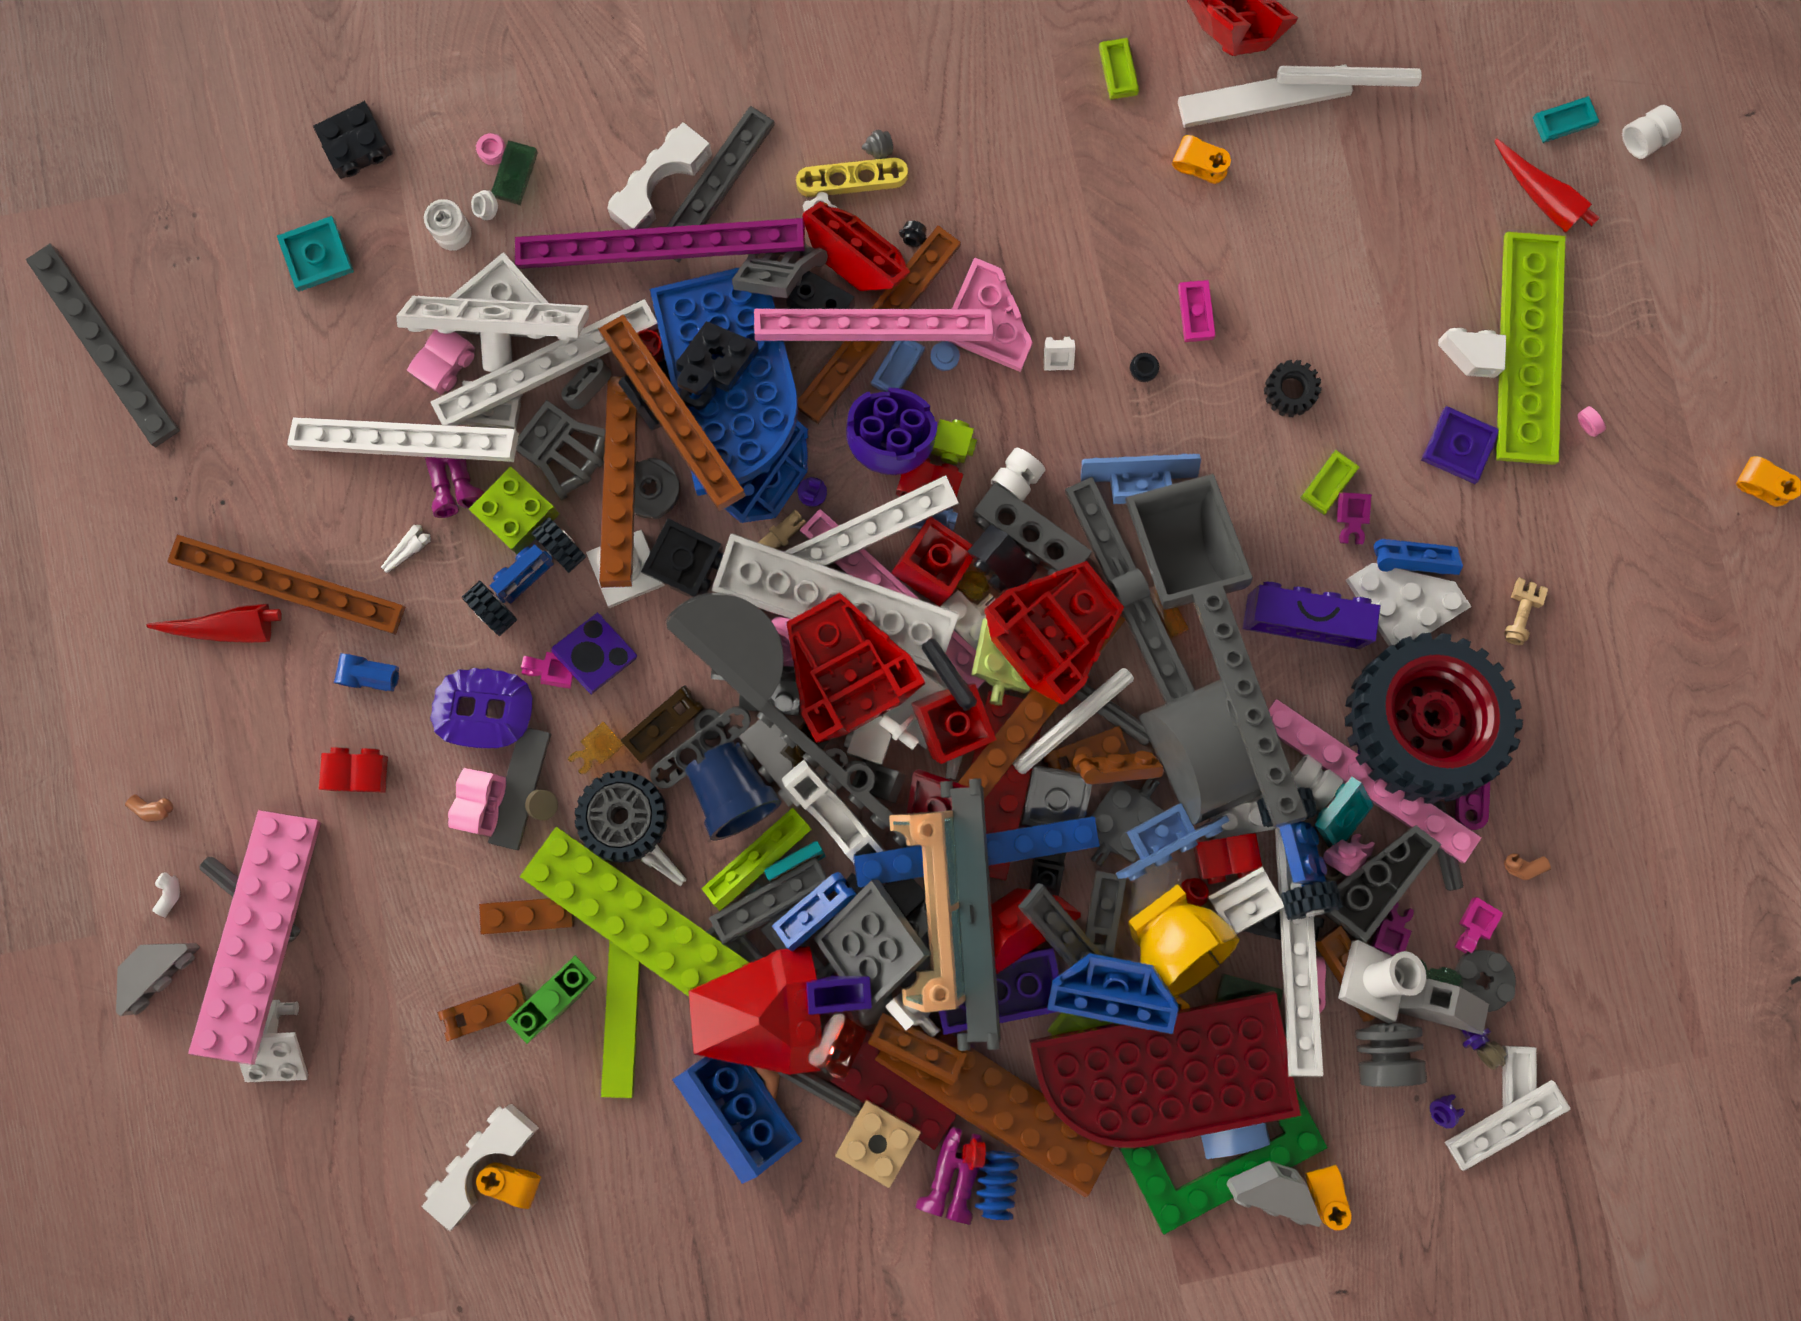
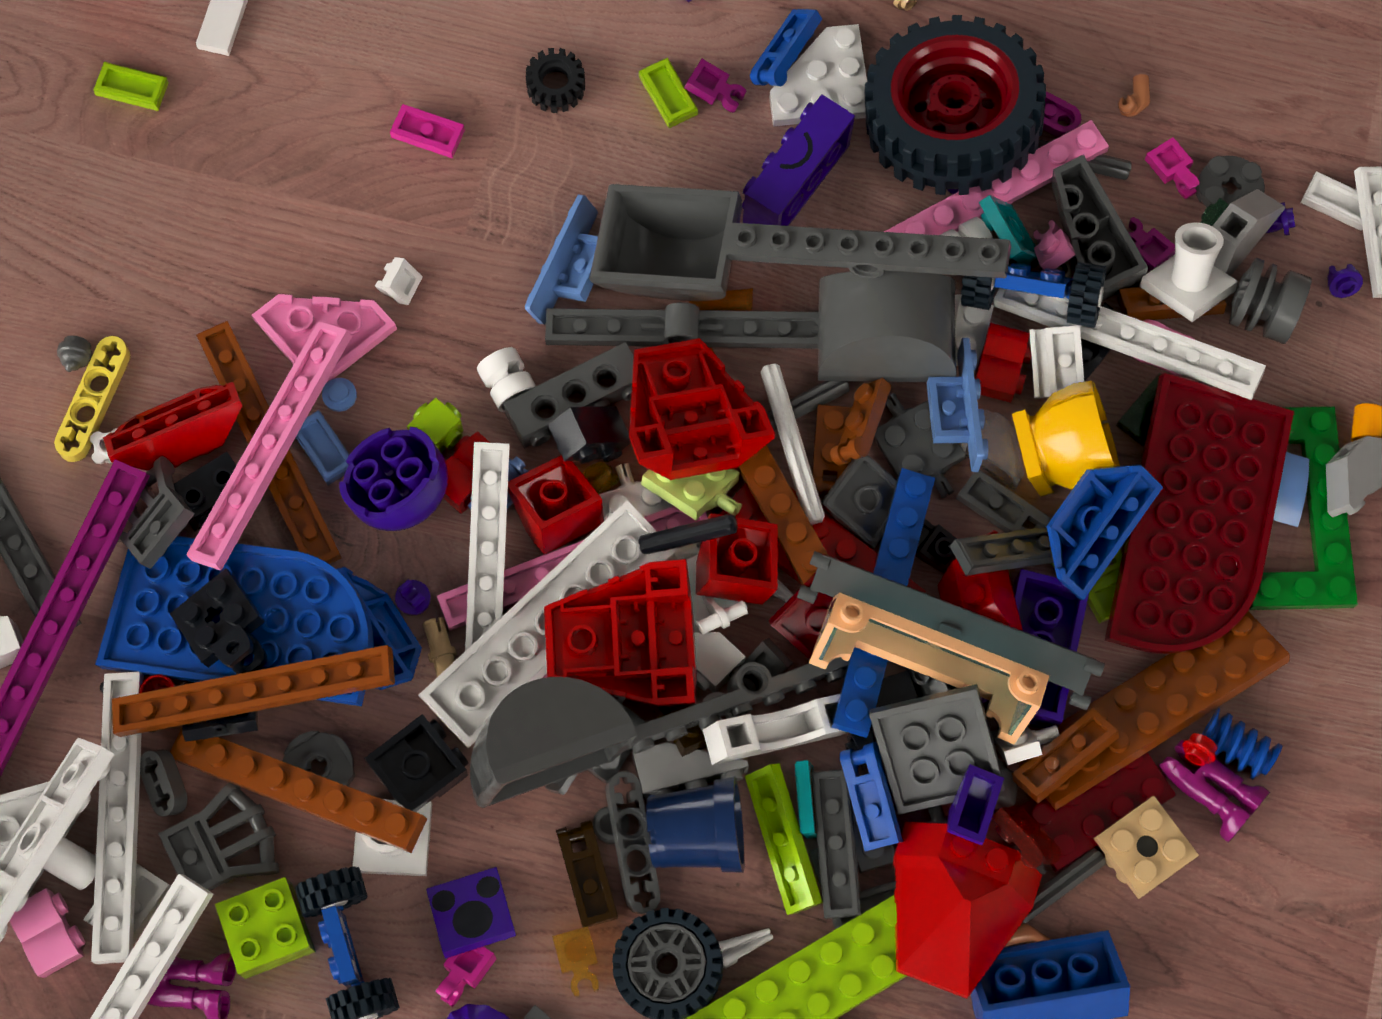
camera: 65 degrees left, 10 degrees down
black plate [899,220,927,247] -> none
black plate [1130,353,1159,382] -> none
light orange piece [1172,135,1231,184] -> none
red plate [1180,878,1209,907] -> none
dark tan plate [1477,1041,1506,1070] -> none

